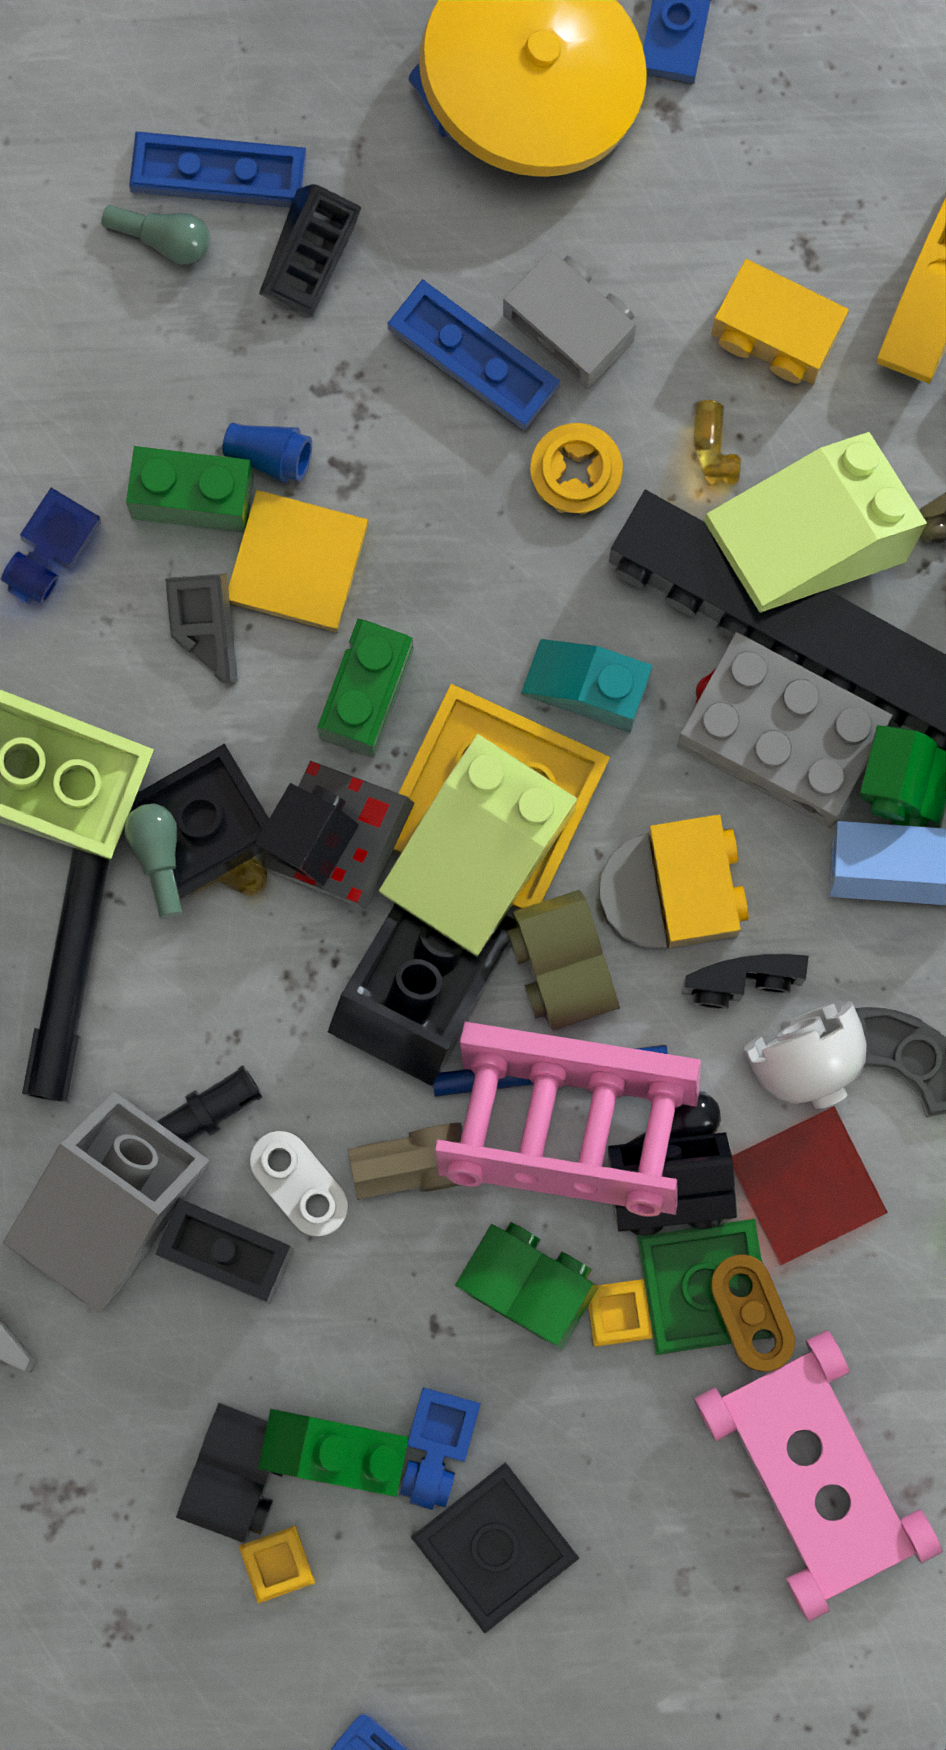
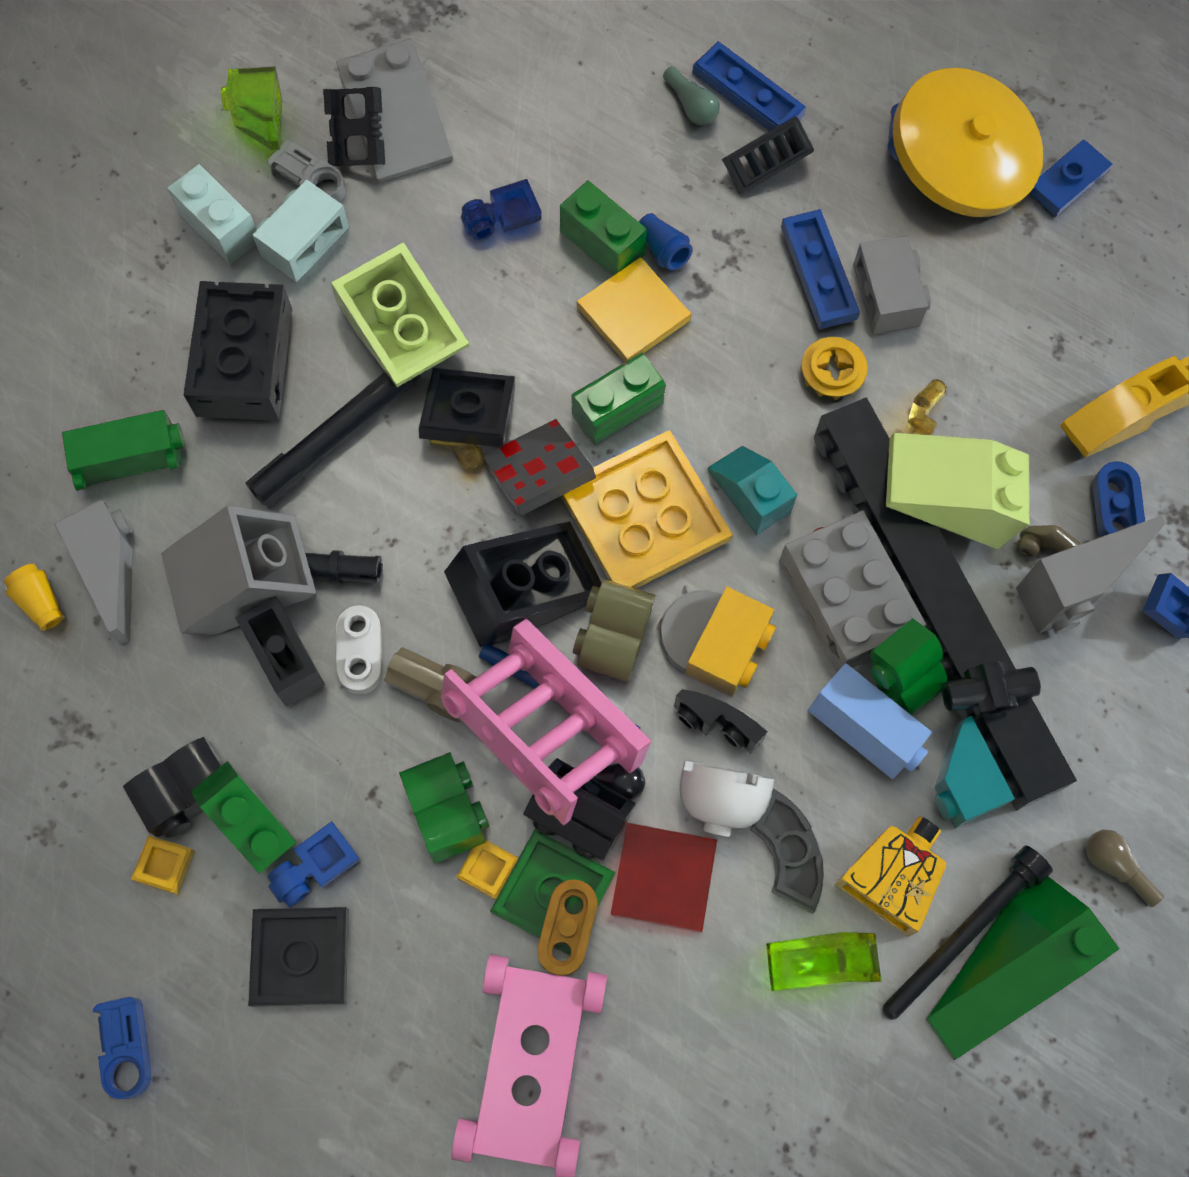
camera: 35 degrees right, 10 degrees down
sand green piece [125,803,183,918] -> none
dark grey tile [165,573,237,683] -> none
black brick [255,783,359,886] -> none
yellowish green slope [379,734,577,957] -> none
yellow brick [711,259,849,385] -> none

